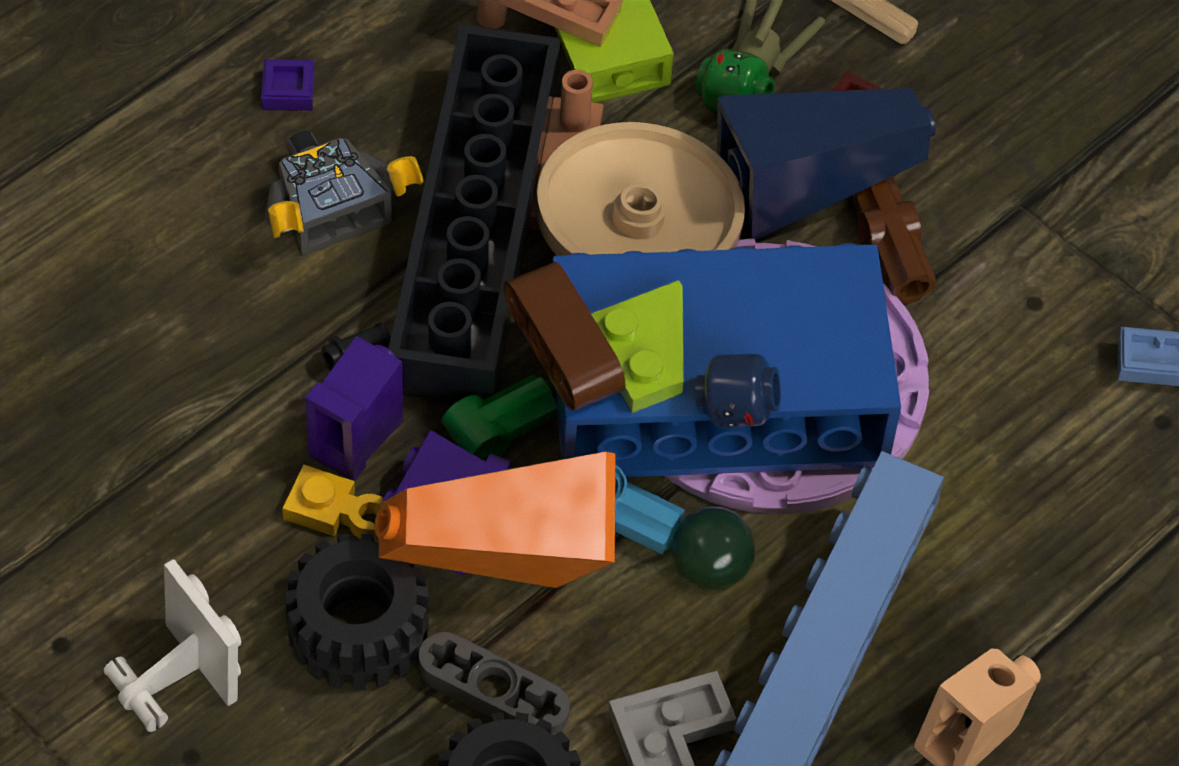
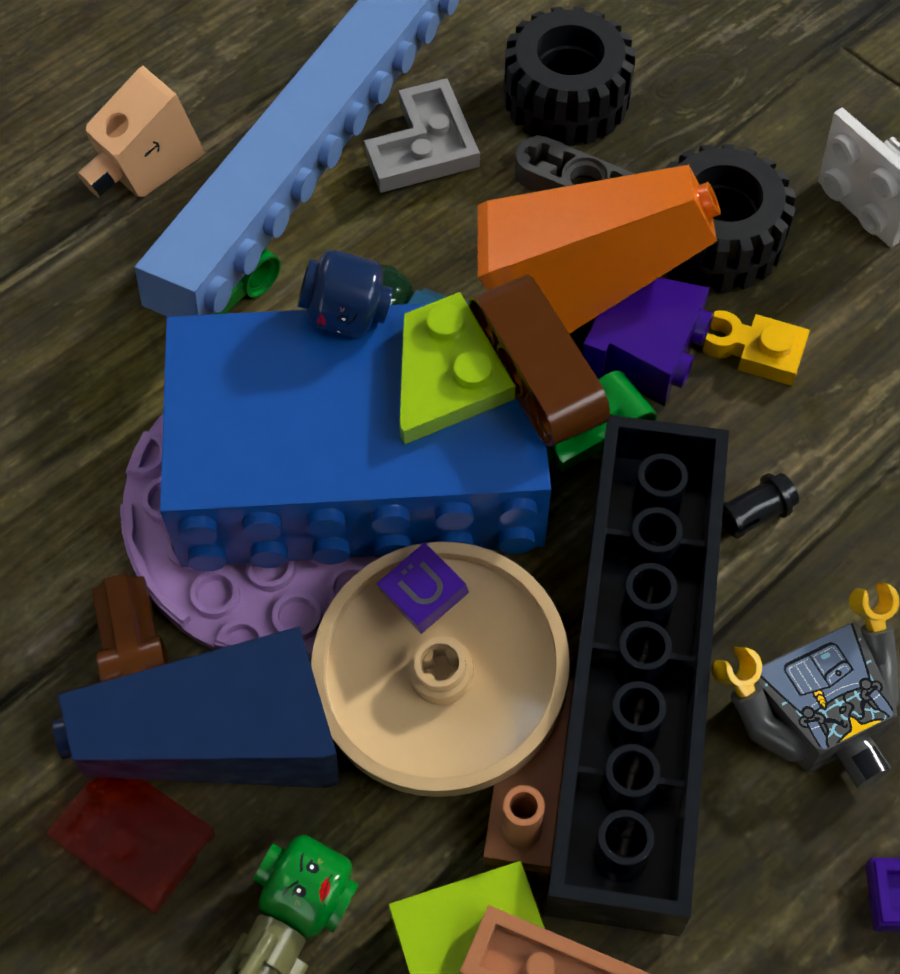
camera: 175 degrees left, 5 degrees up
dark purple hips [305,336,403,481] -> none
none -> dark purple tile [377,542,469,634]

